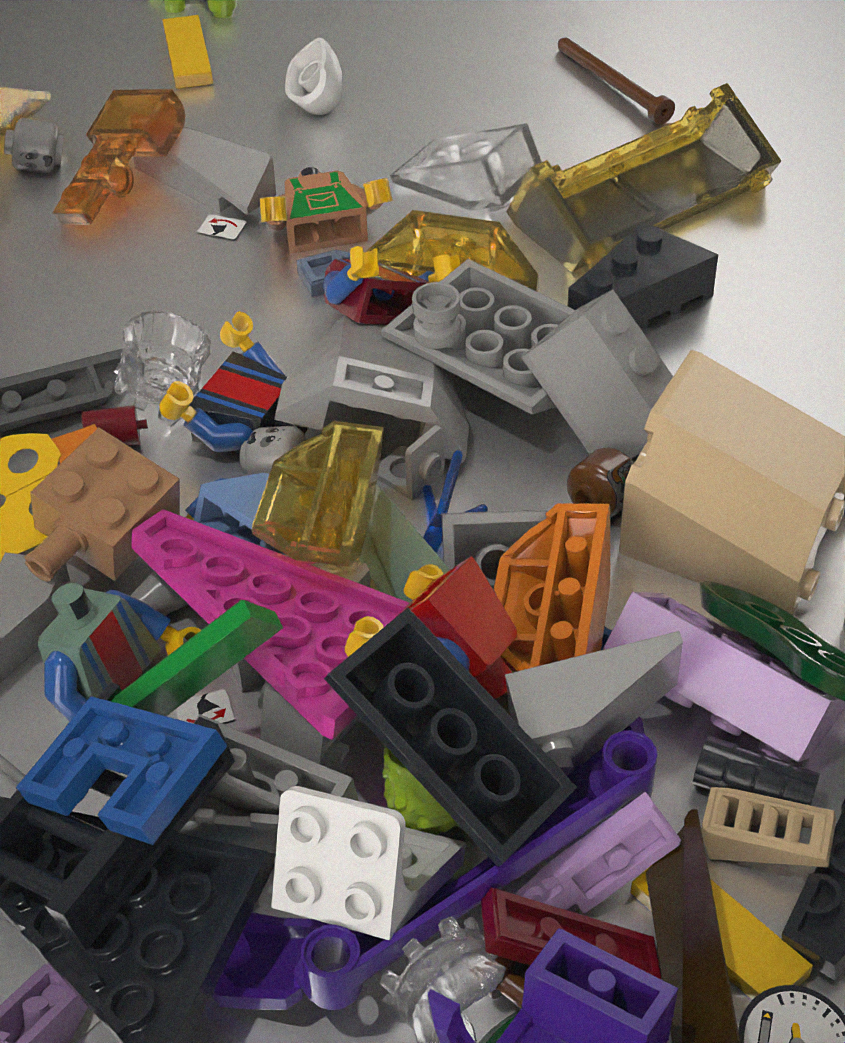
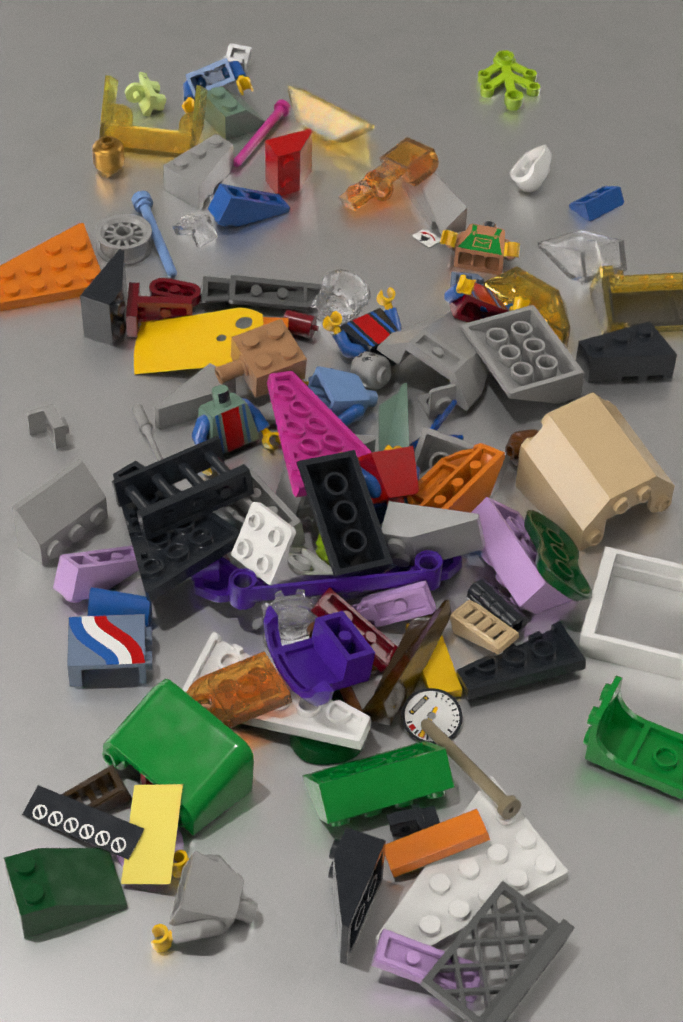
camera: 25 degrees right, 0 degrees up
light grey head [4,118,64,174] -> none
blue plate [16,696,227,845] -> none
green tile [112,600,283,716] -> none
yellow tile [162,15,213,89] -> none
white sticker [175,689,235,724] -> none
clear yellow wedge [252,421,384,572] -> none
light grey wheel [412,282,461,349] -> none
light grey slope [521,290,673,459] -> none
none -> blue slope [569,186,624,221]

